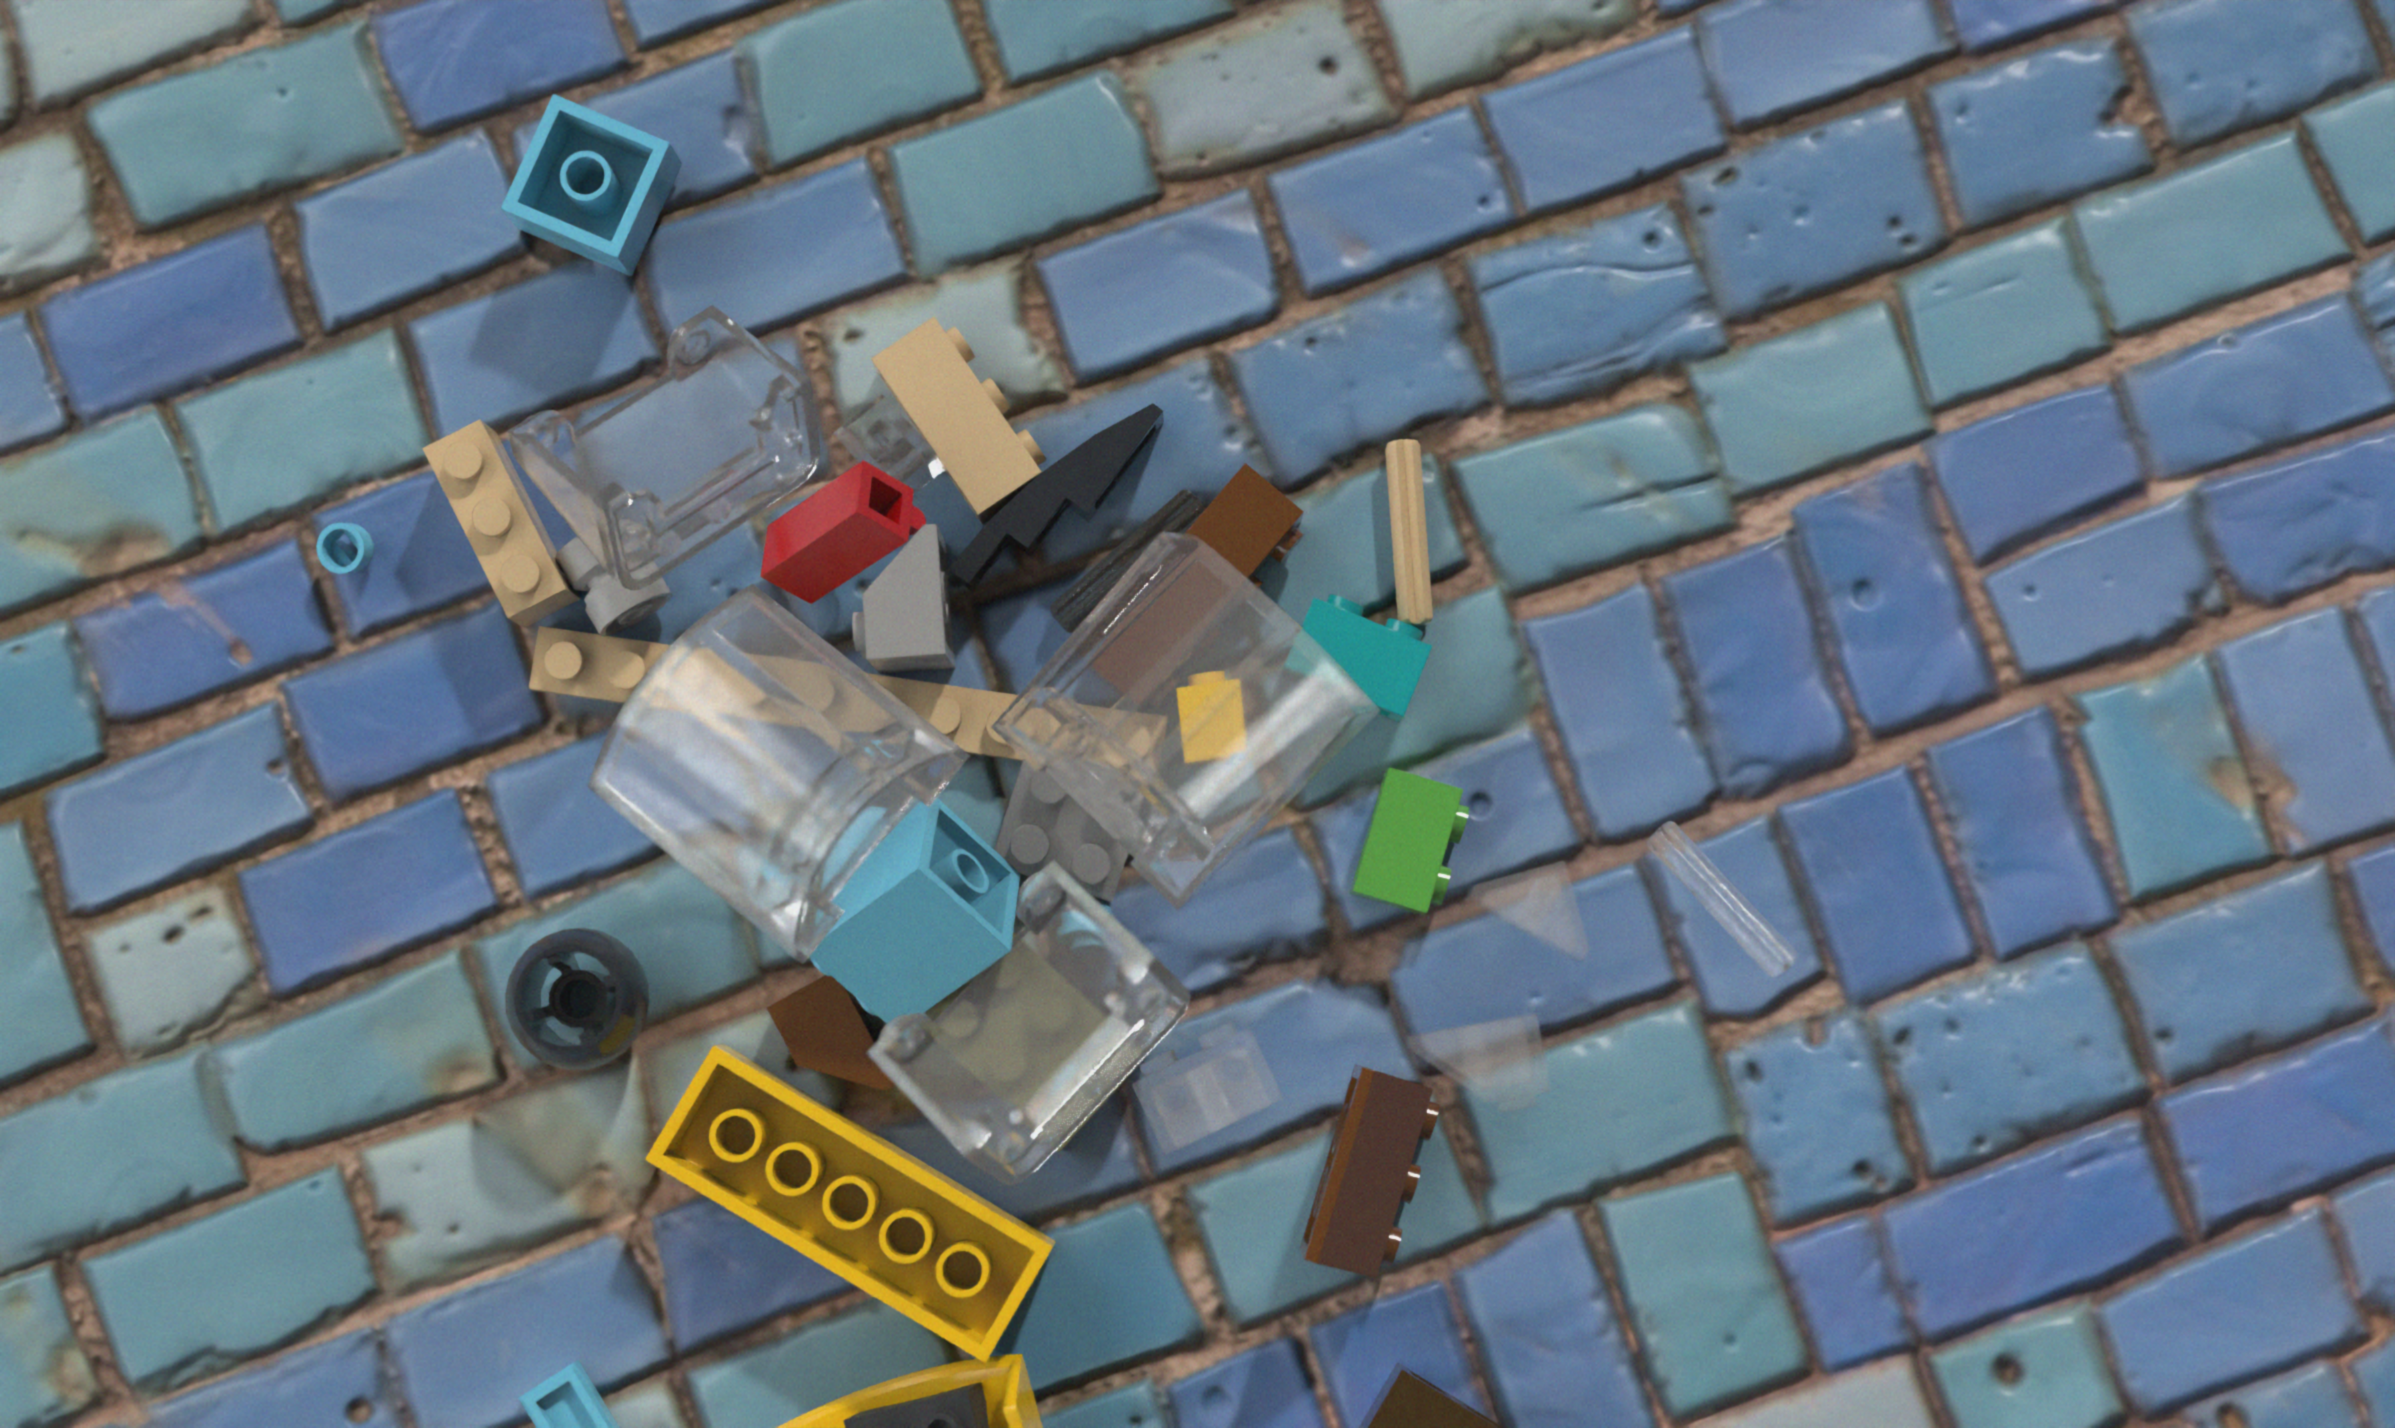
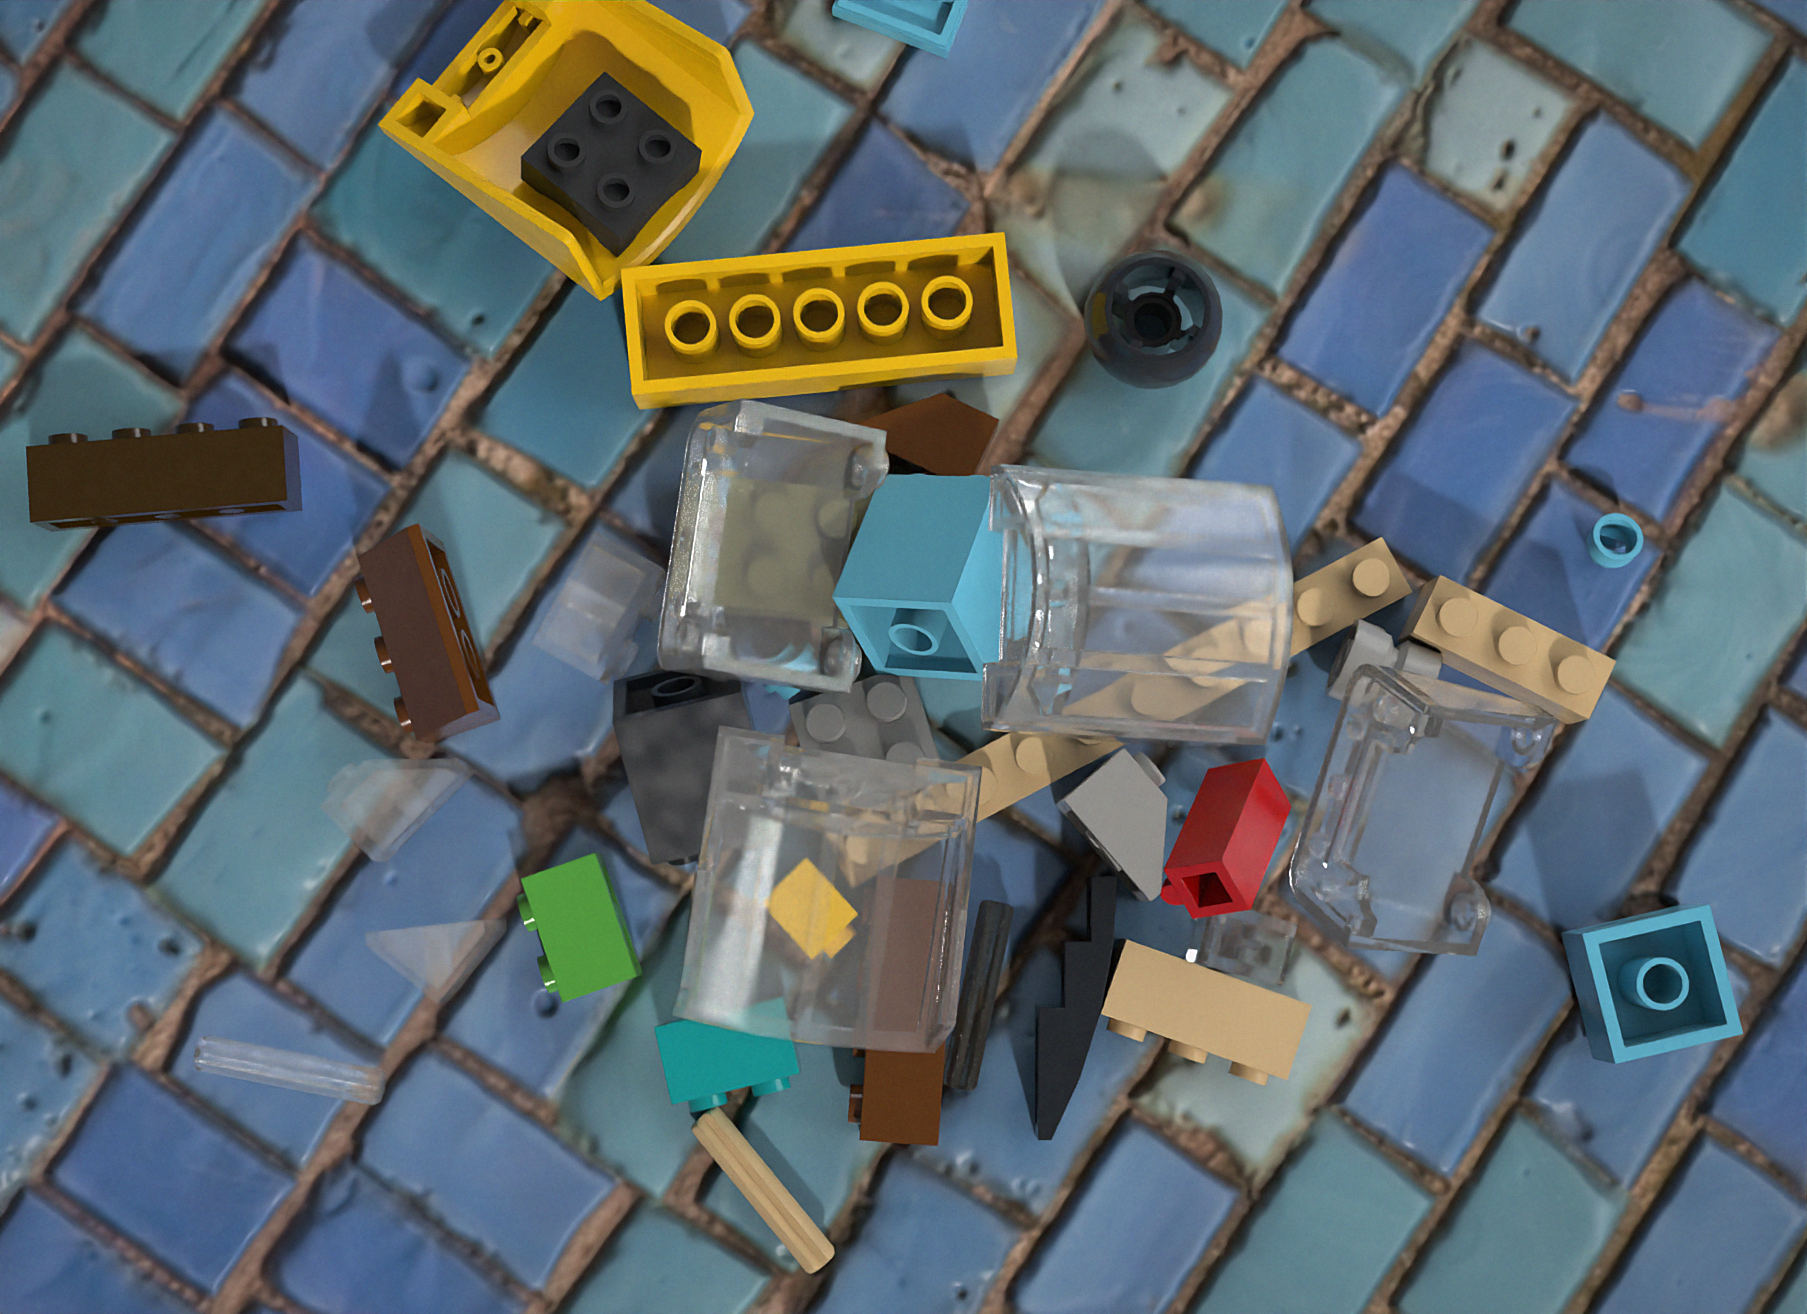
camera: 145 degrees right, 0 degrees up
none -> black slope [612,651,778,866]

